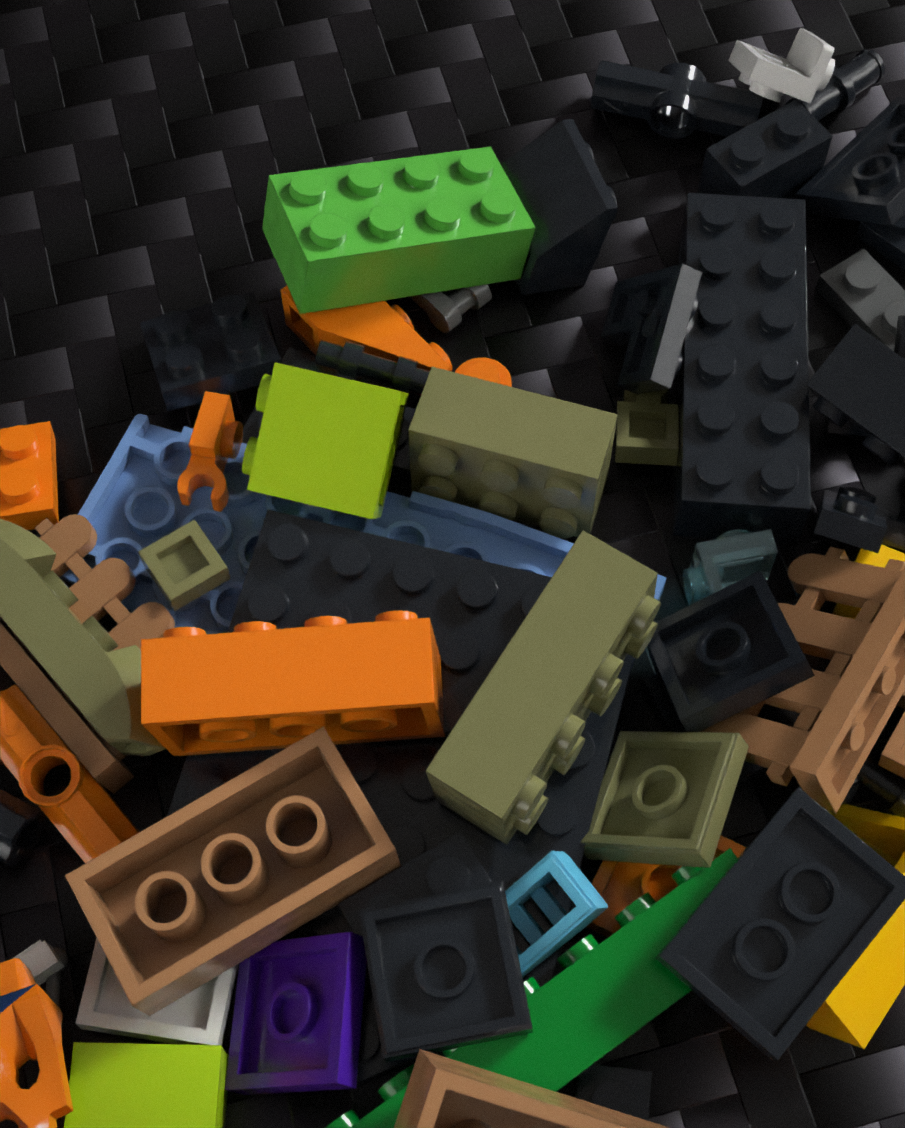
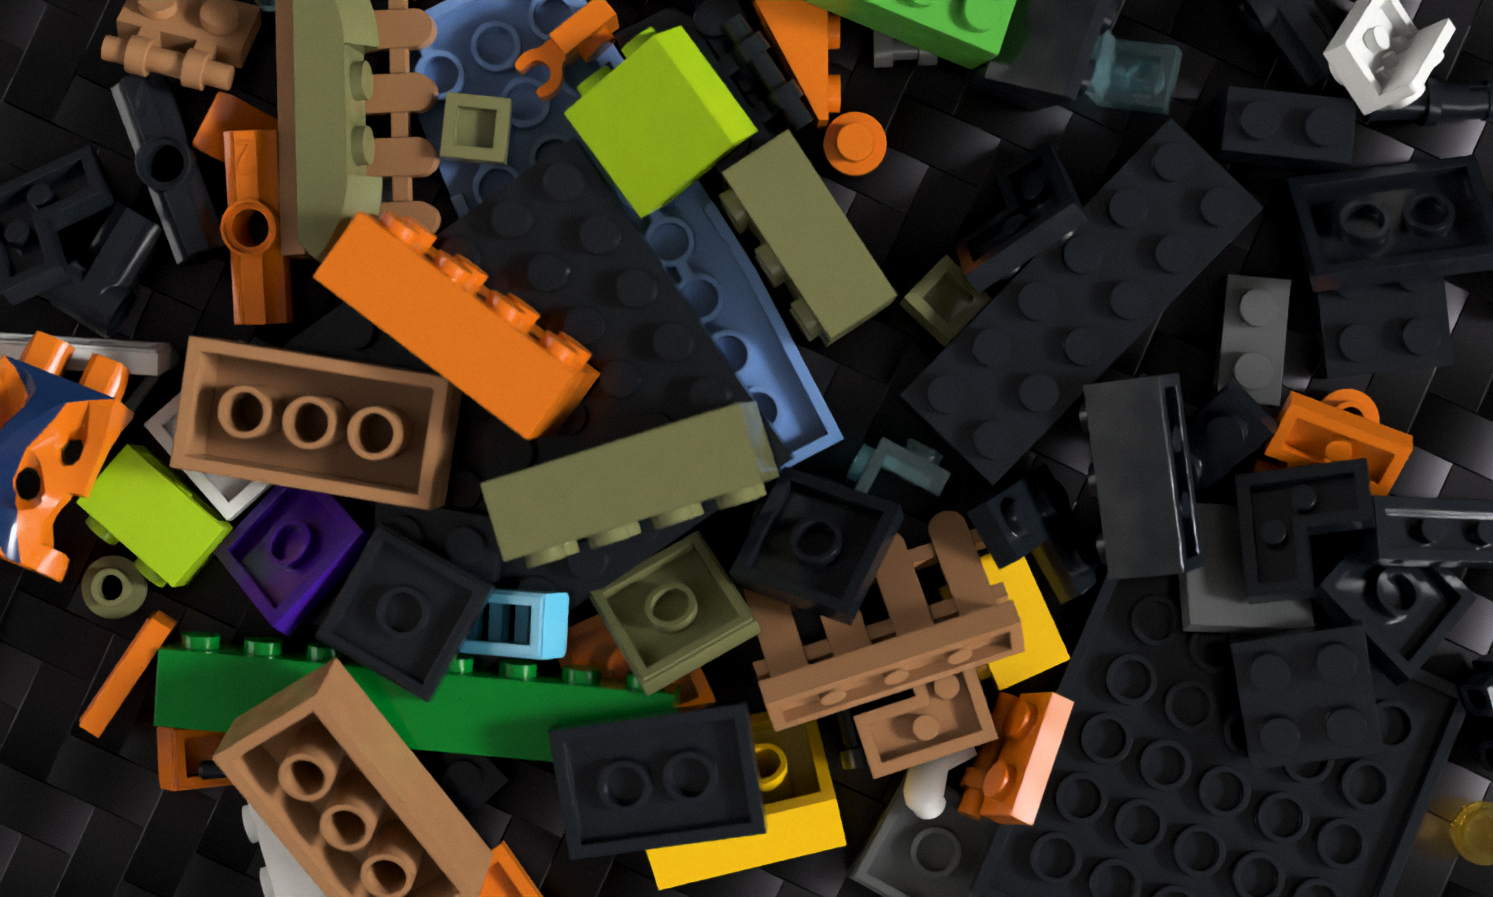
camera: 35 degrees right, 25 degrees up
none -> clear light blue bracket [1085,30,1183,115]

